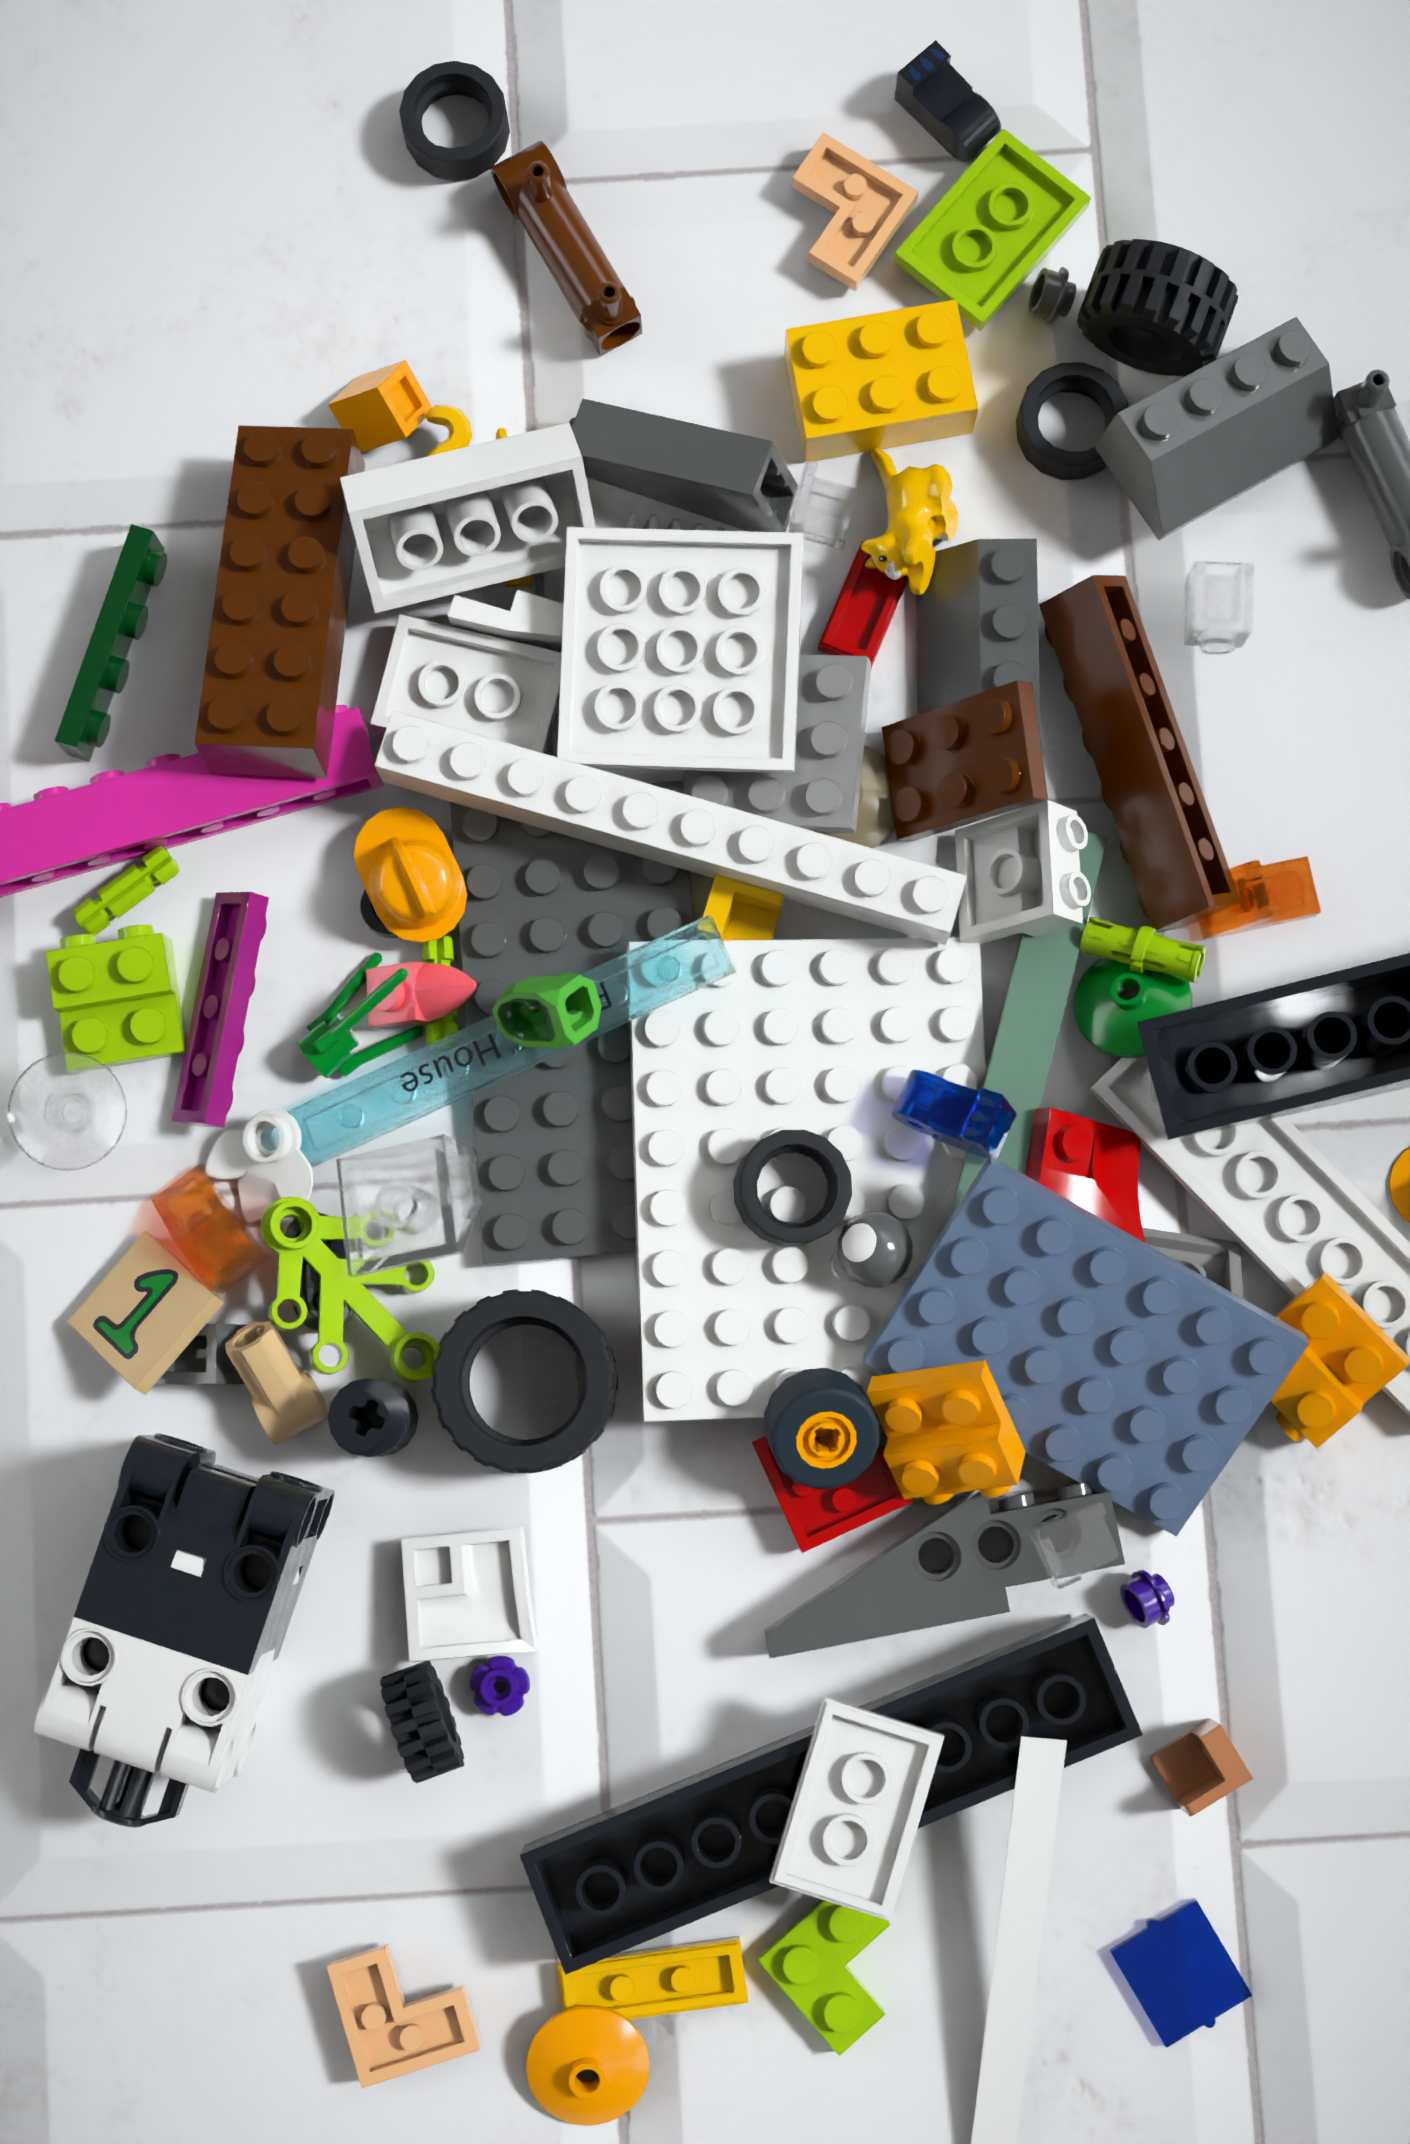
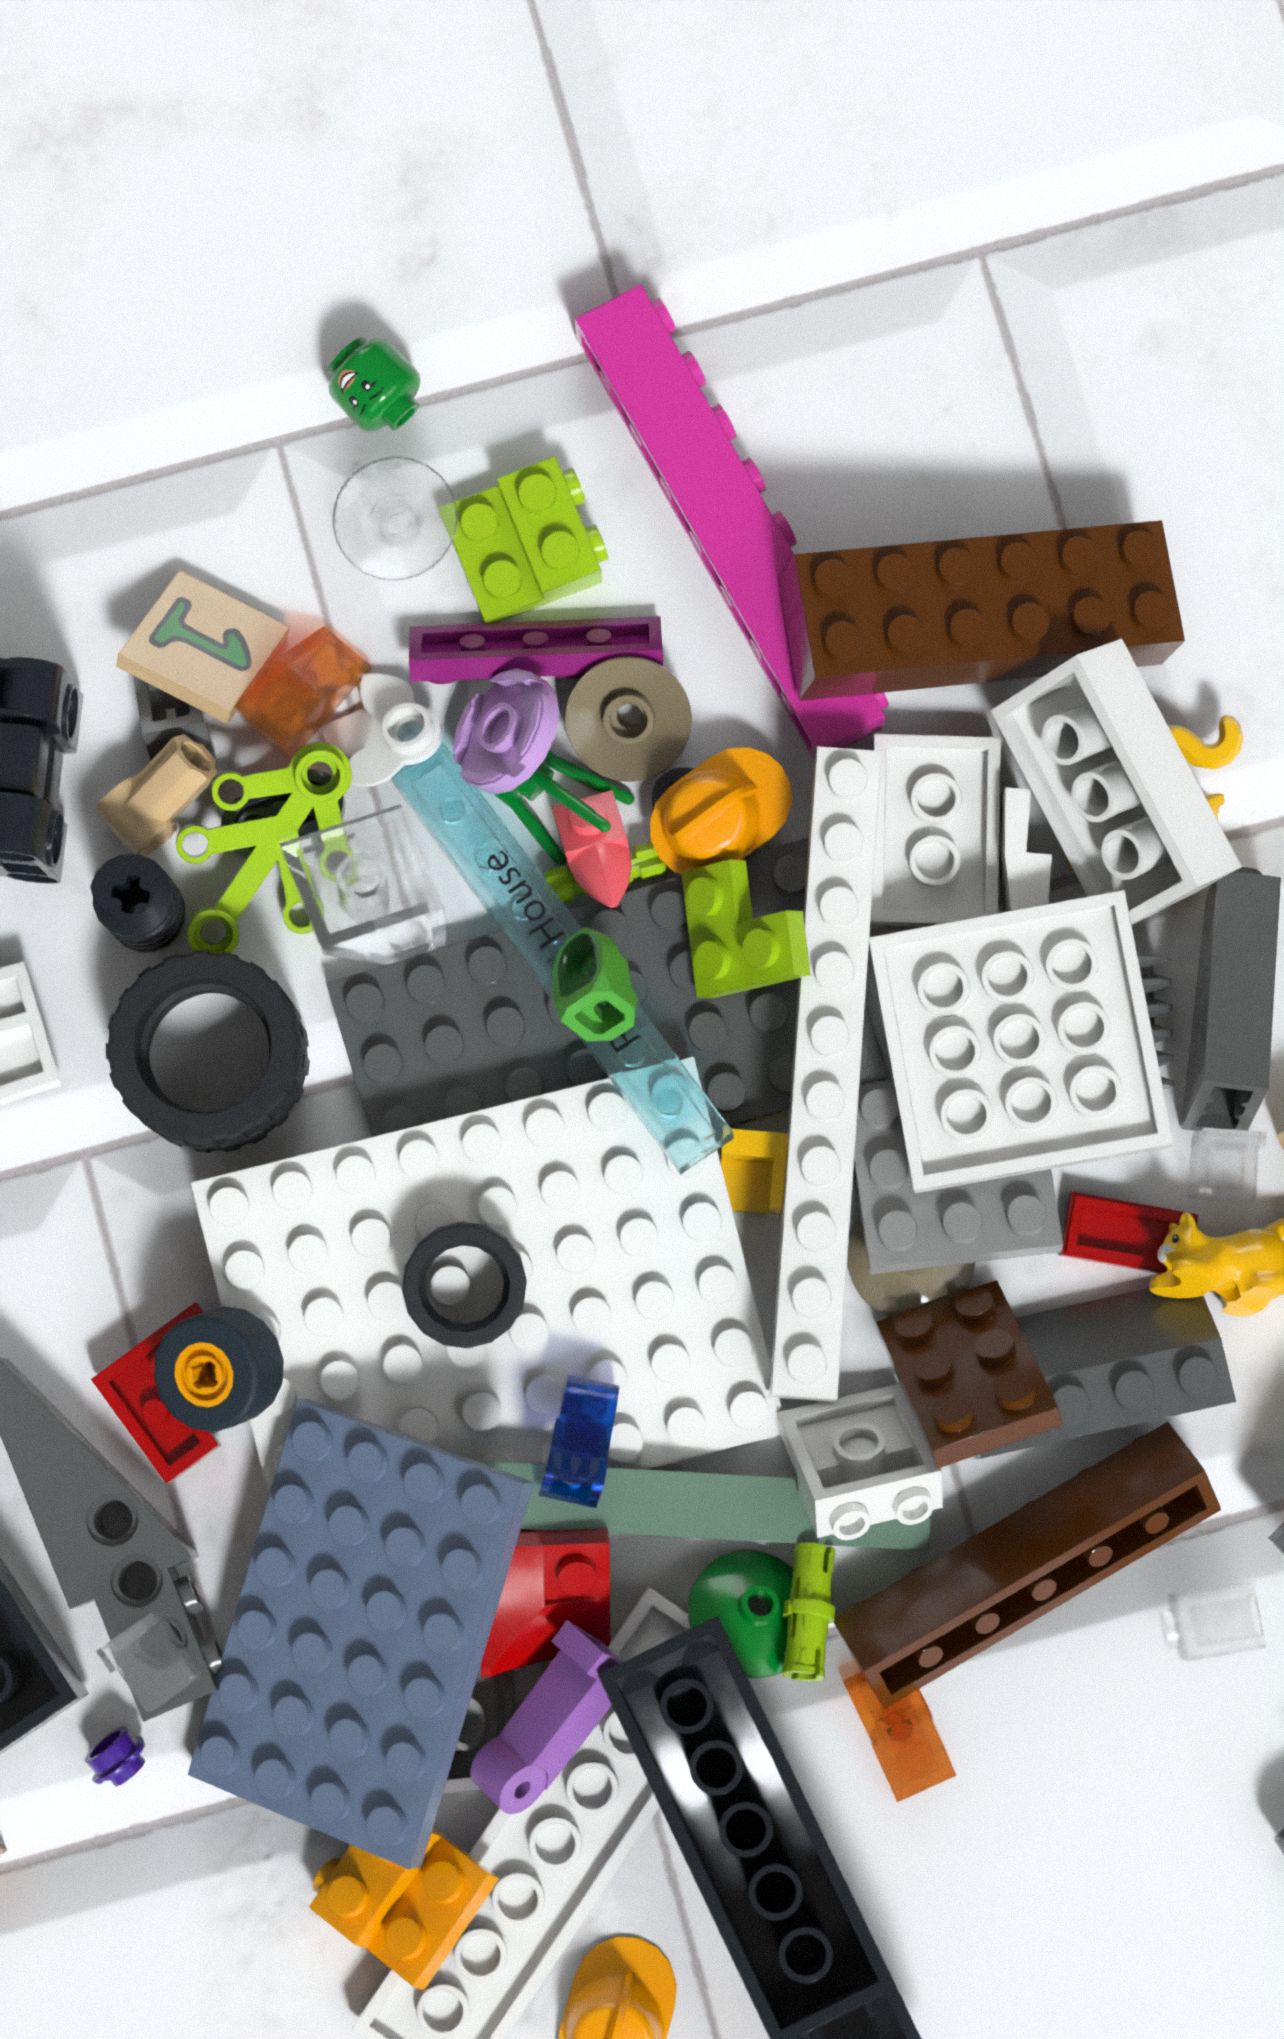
camera: 75 degrees right, 0 degrees up
dark green plate [55,524,167,761] -> none
lime axle [72,846,180,936] -> none
light orange panel [328,360,432,453] -> none
dark grey piece [837,1211,913,1288] -> none
light orange plate [866,1360,1026,1505] -> none
none -> lavender tile [453,668,559,795]
none -> medium lavender leg [470,1620,624,1814]
none -> dark tan dish [565,656,692,782]
none -> lime plate [681,859,811,999]

